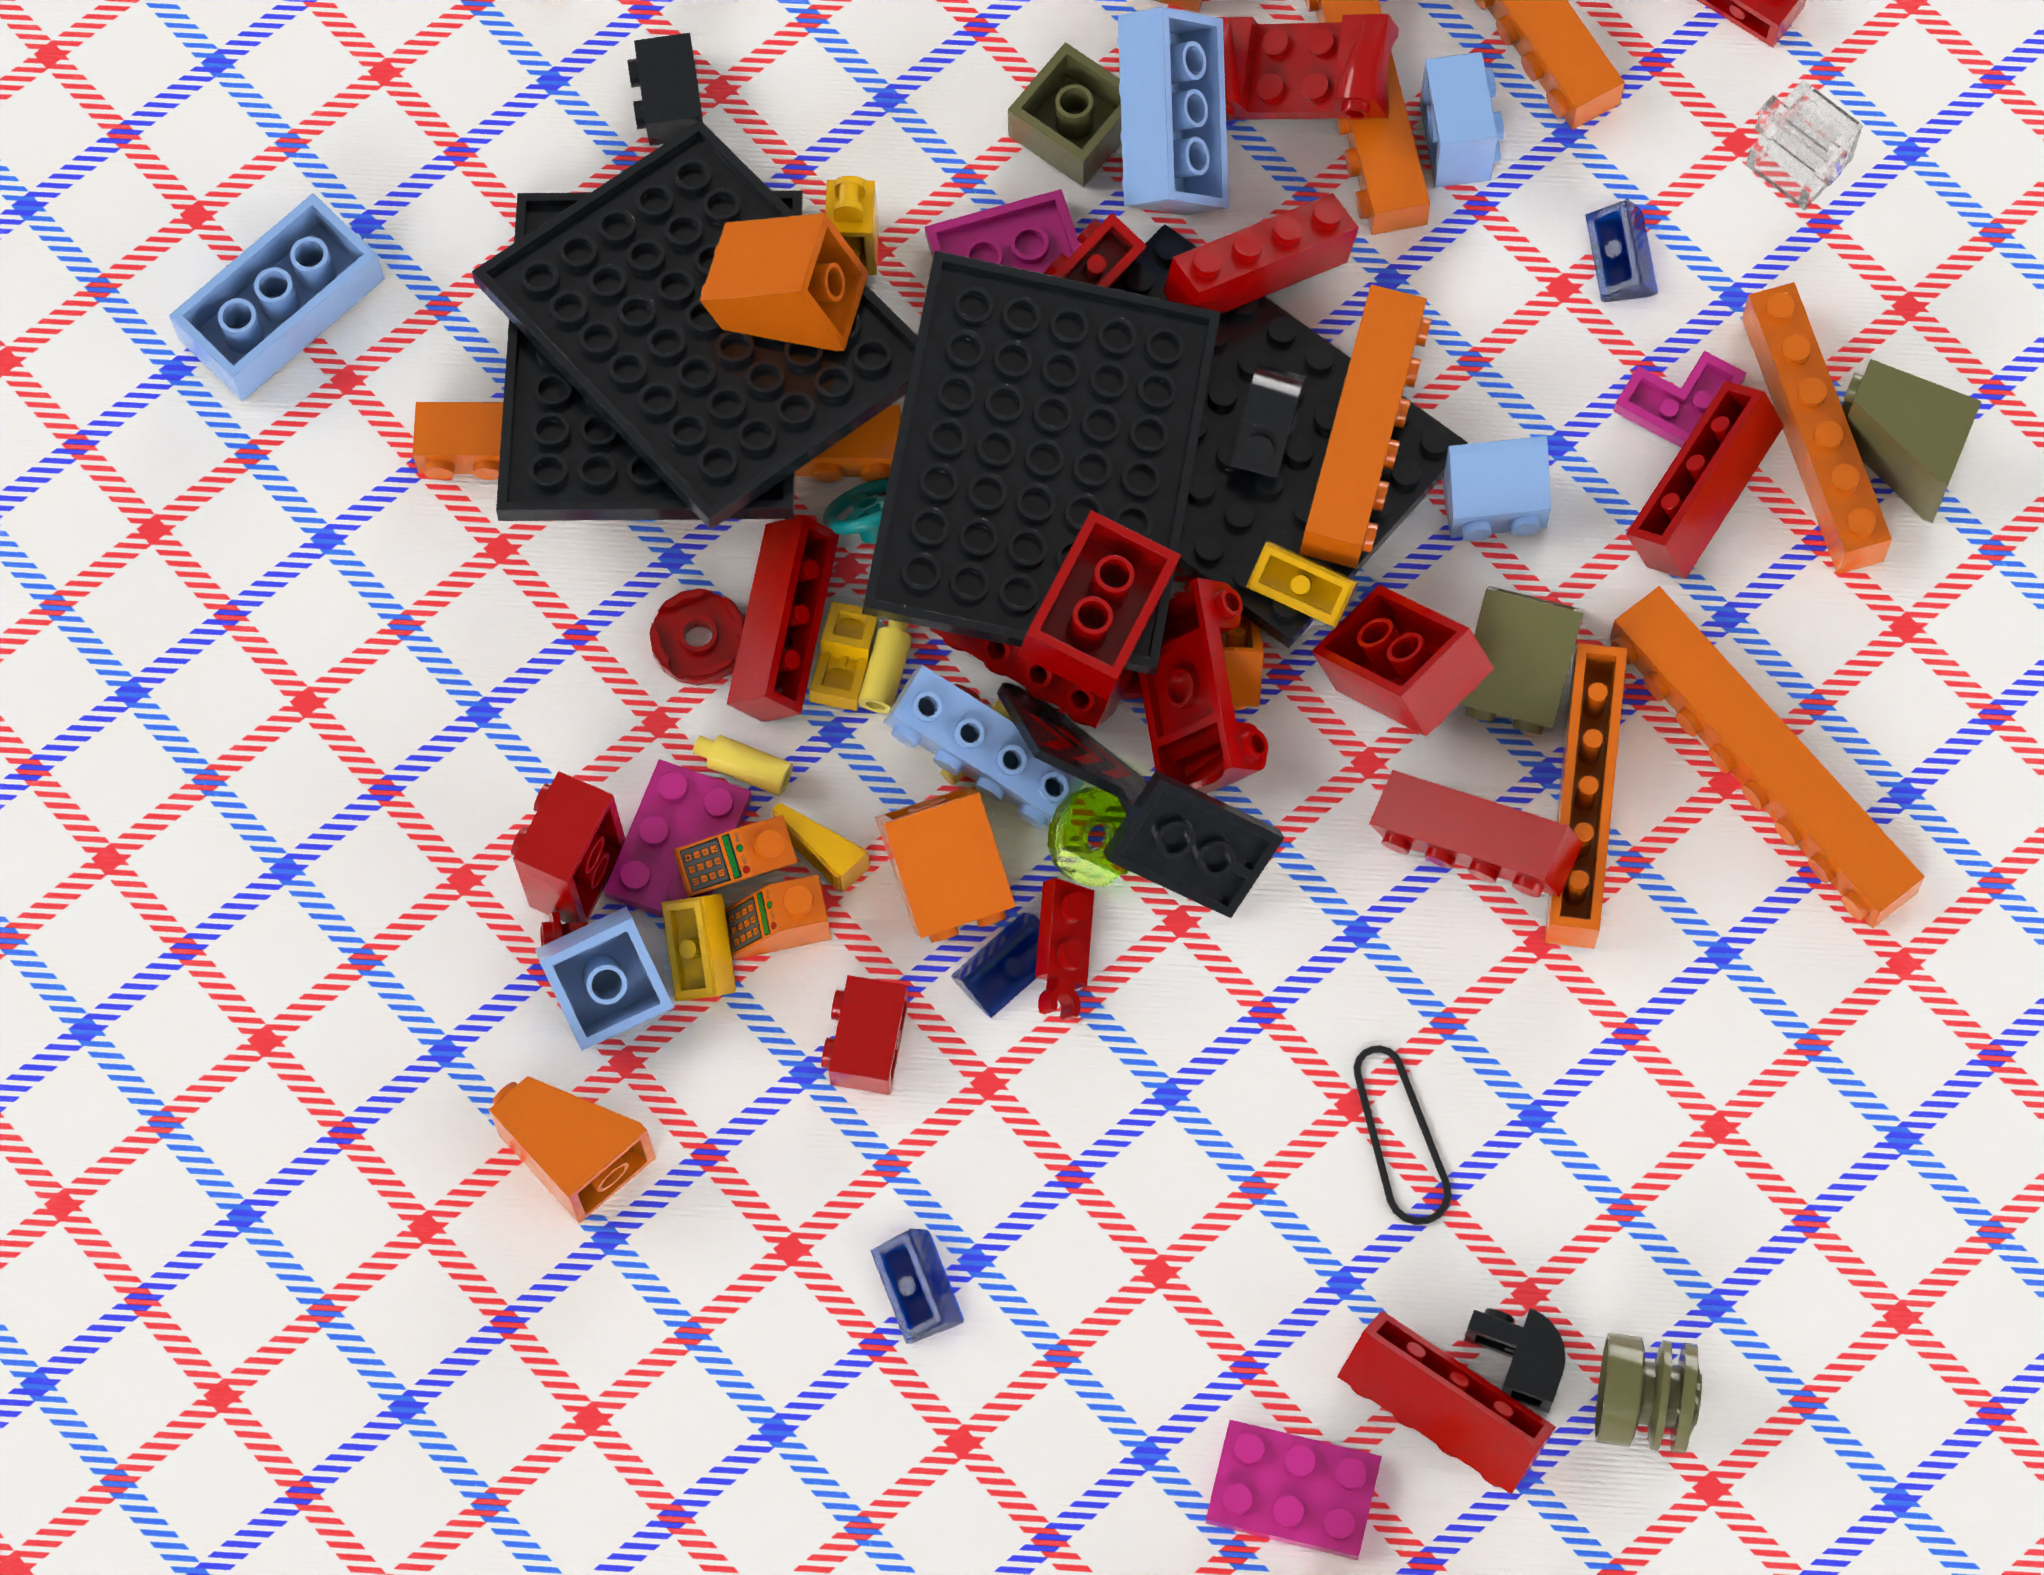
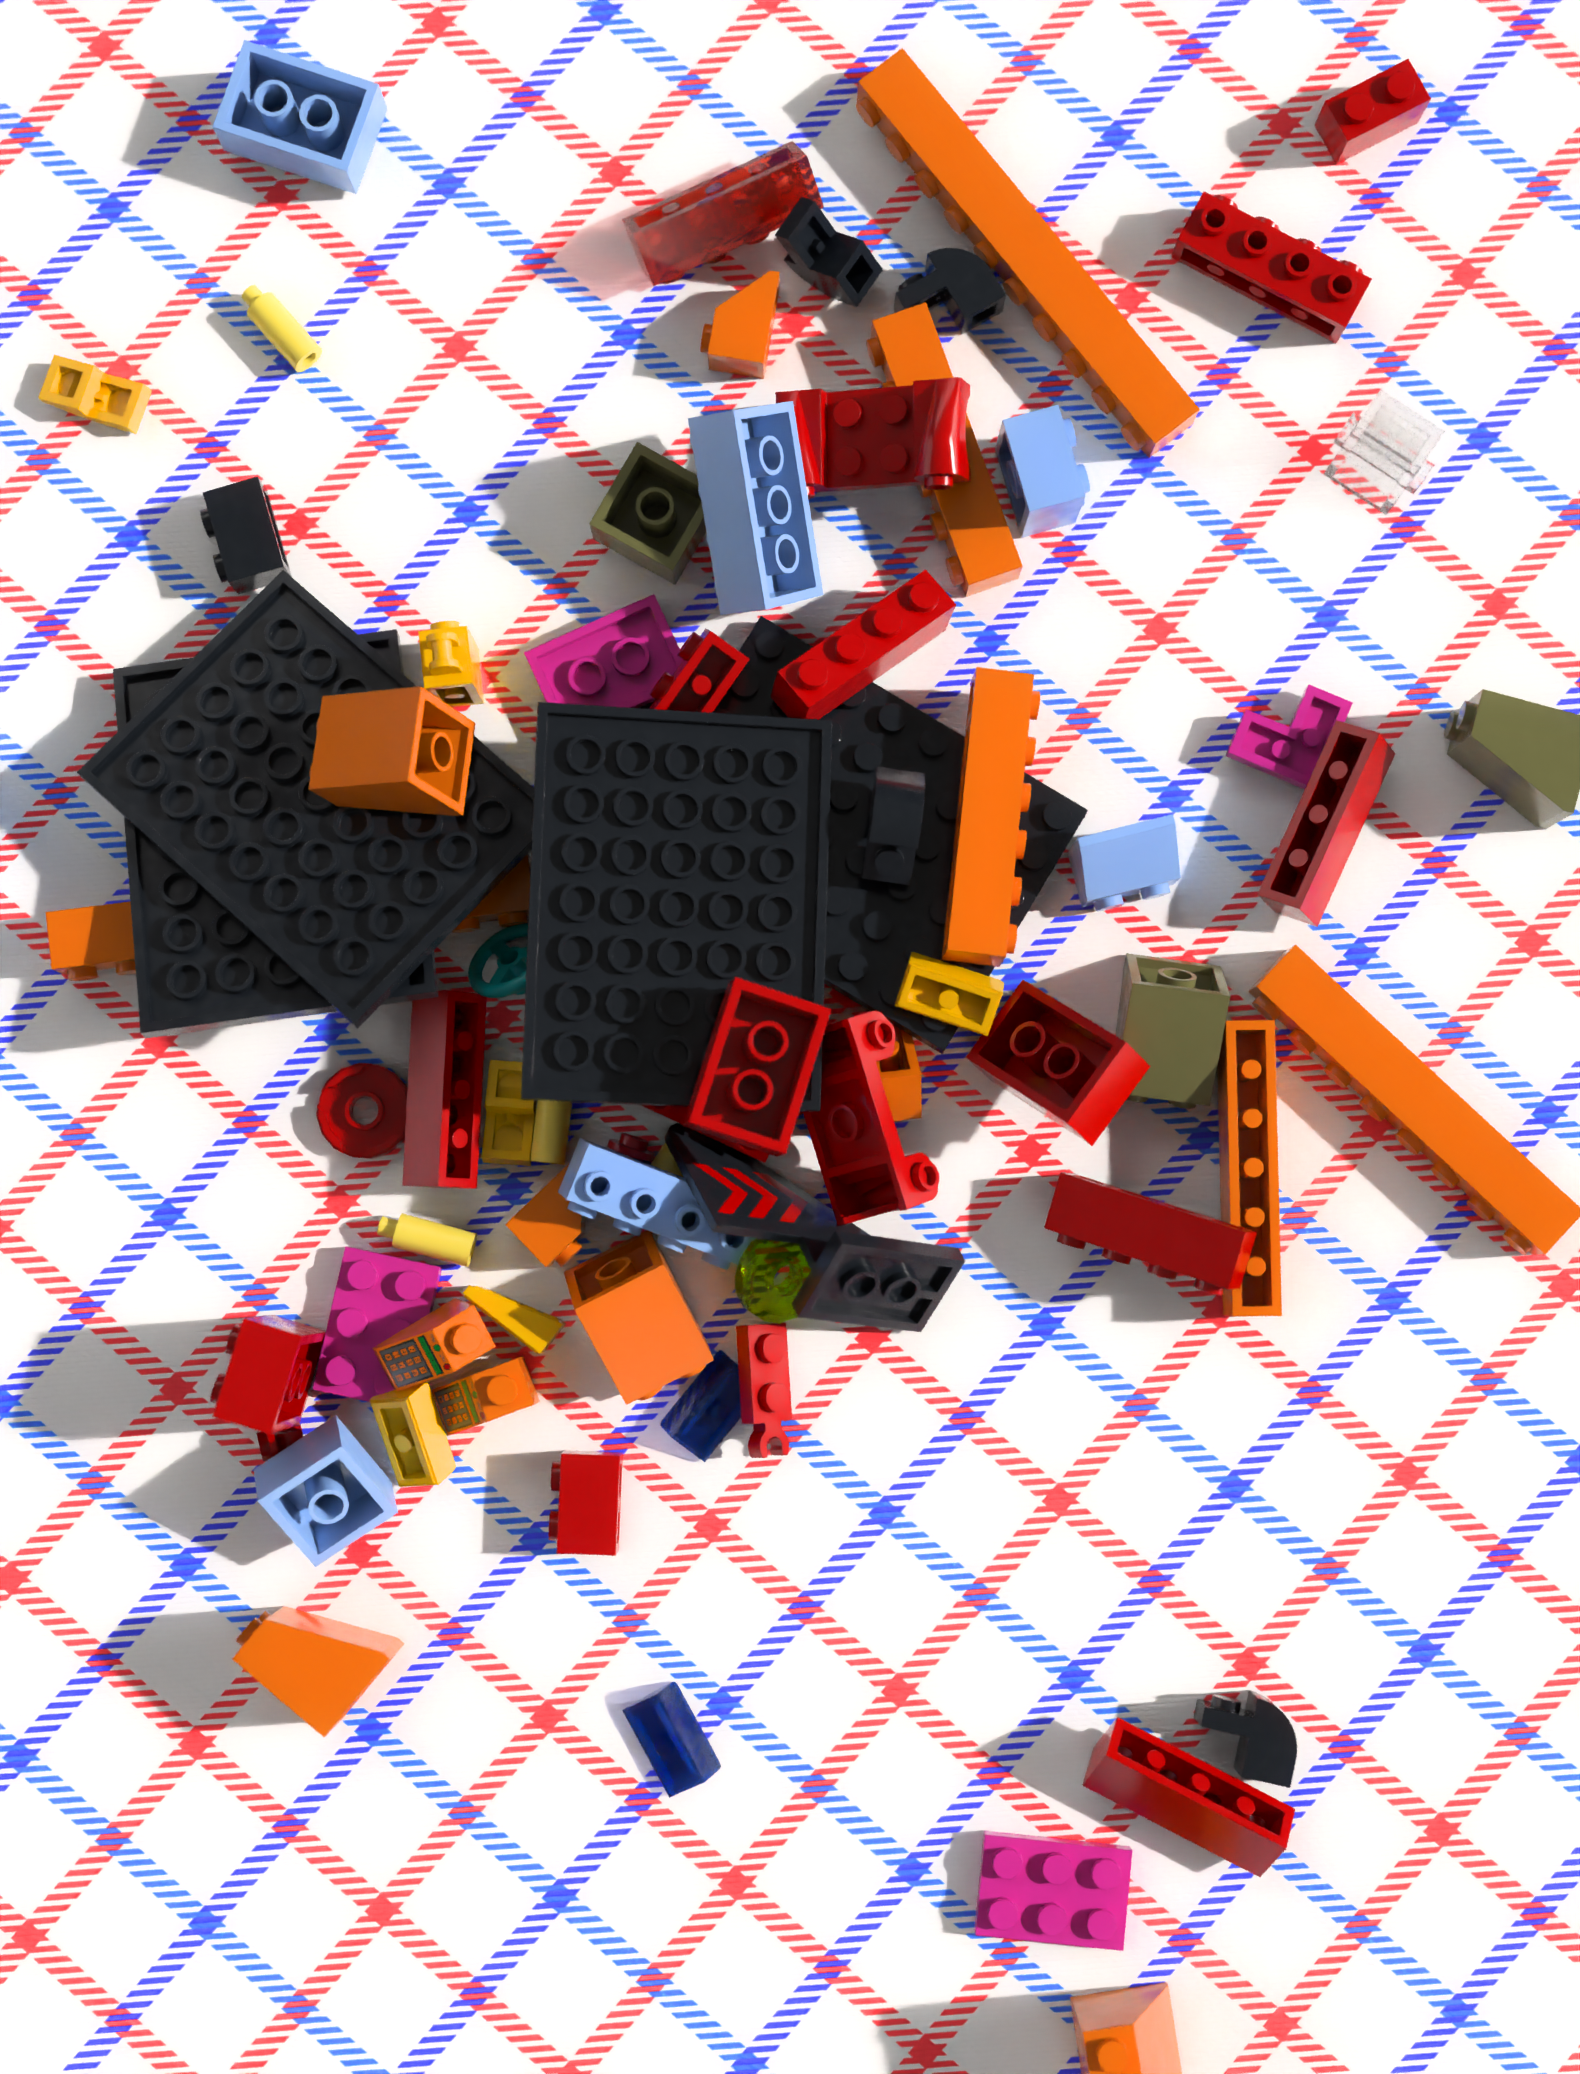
camera: 10 degrees left, 15 degrees up
black piece [1353,1045,1452,1225] -> none
clear blue slope [1585,199,1658,302] -> none
olive wheel [1595,1333,1702,1454] -> none
orange brick [1742,282,1892,575] -> none
none -> orange slope [505,1164,585,1267]

